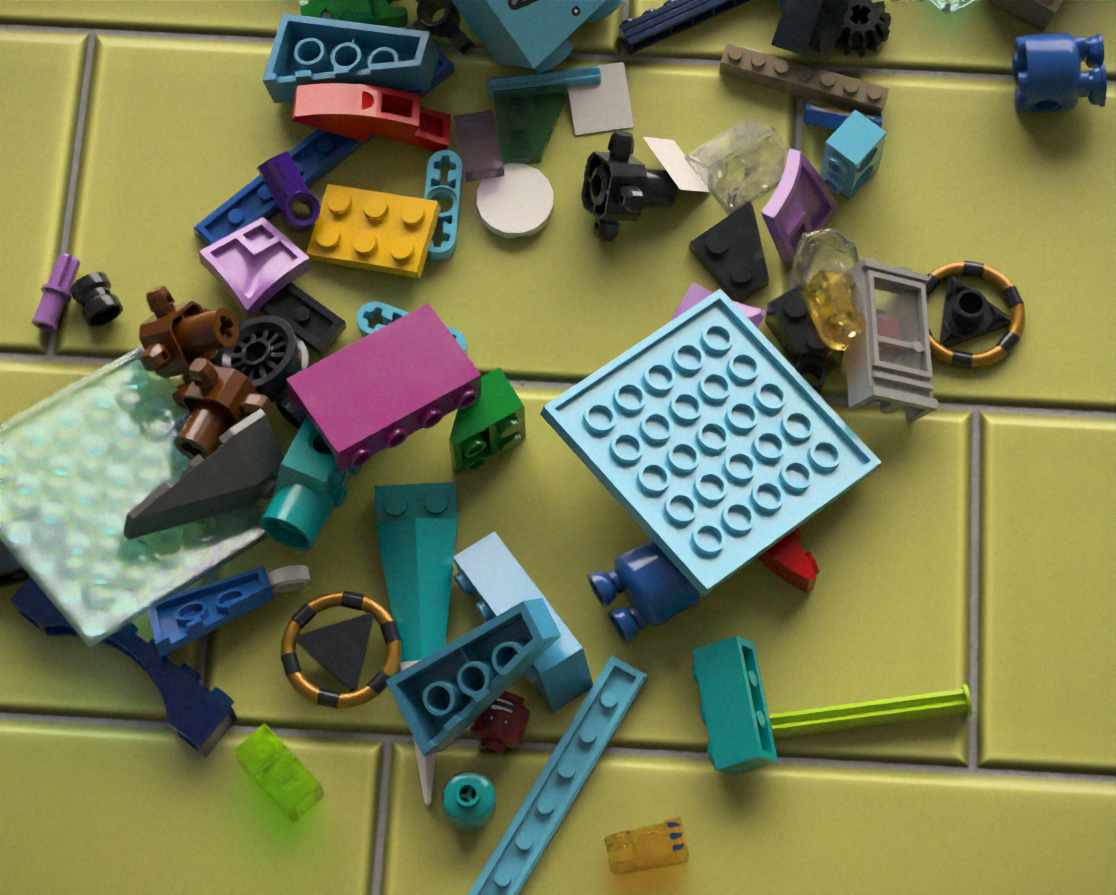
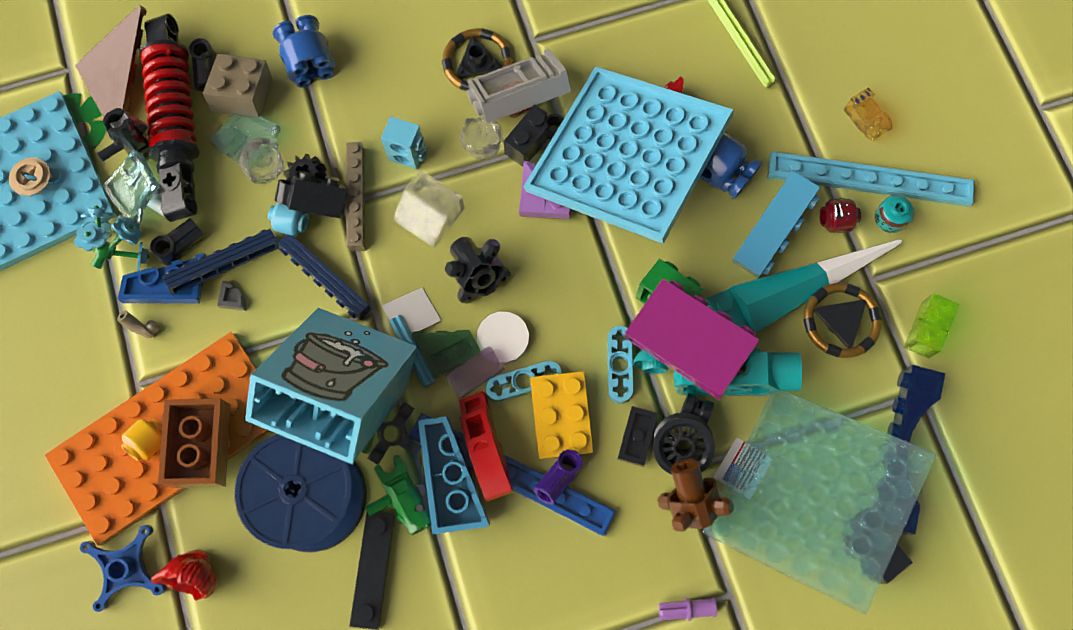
camera: 110 degrees left, 5 degrees up
black wheel [70,272,123,327] -> none
dark grey wedge [123,408,284,540] -> none
blue wing [146,566,275,658] -> none
reddish brown piece [172,358,273,460] -> none
medium lavender plate [199,217,311,319] -> none
white tile [268,565,311,593] -> none
dark azure wedge [386,598,562,756] -> none
white sticker [643,137,710,192] -> none
black wing [689,201,769,303] -> none
teal brick [692,636,779,776] -> none
medium lavender plate [761,148,838,265] -> none
clear yellow leg [800,270,866,351] -> none
blue tile [803,103,883,130] -> none

